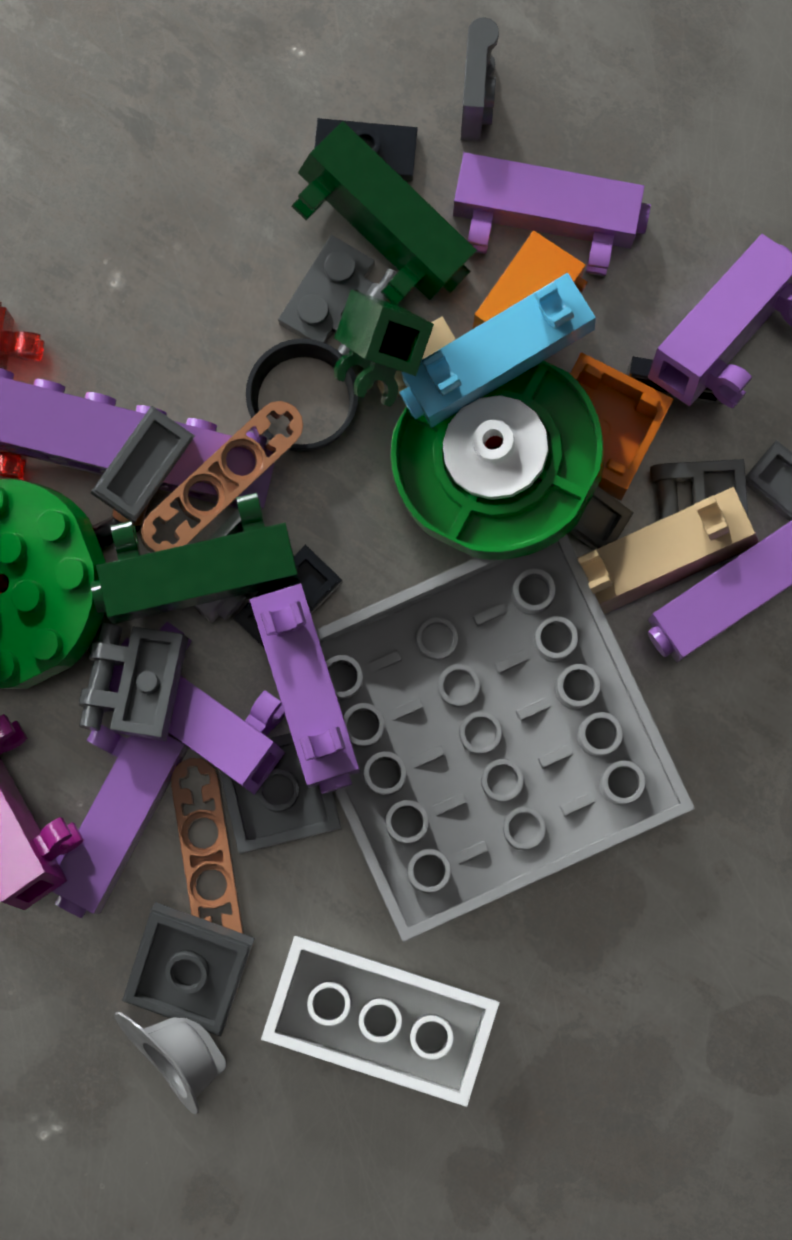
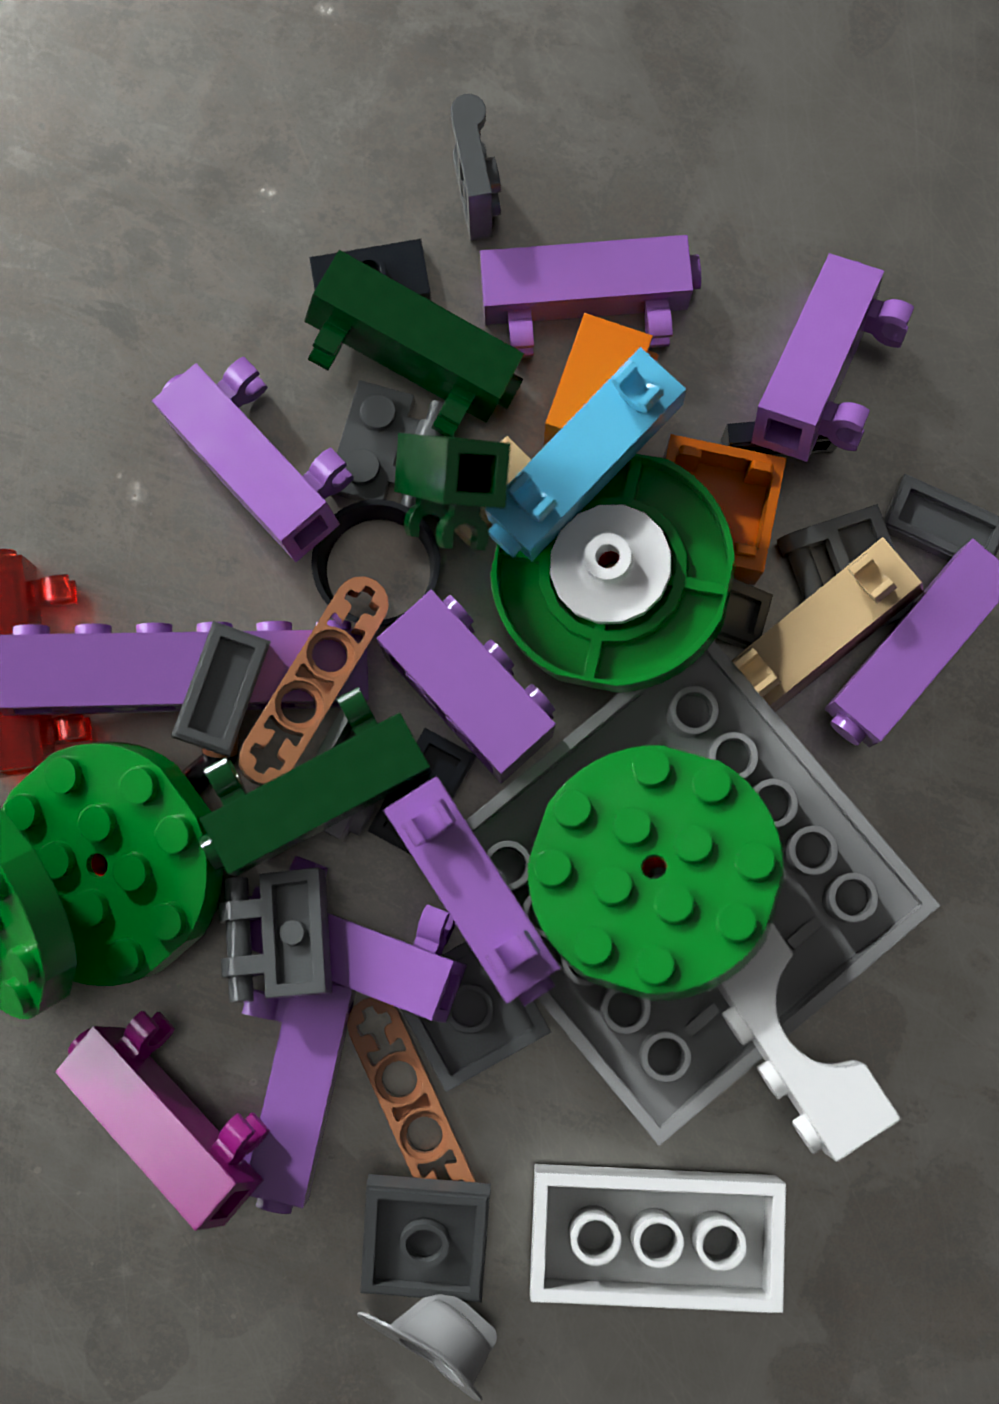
camera: 15 degrees left, 0 degrees up
none -> medium lavender brick [152,356,354,562]
none -> medium lavender brick [377,589,556,784]
none -> green piece [528,745,784,1001]
none -> white arch [707,923,901,1162]

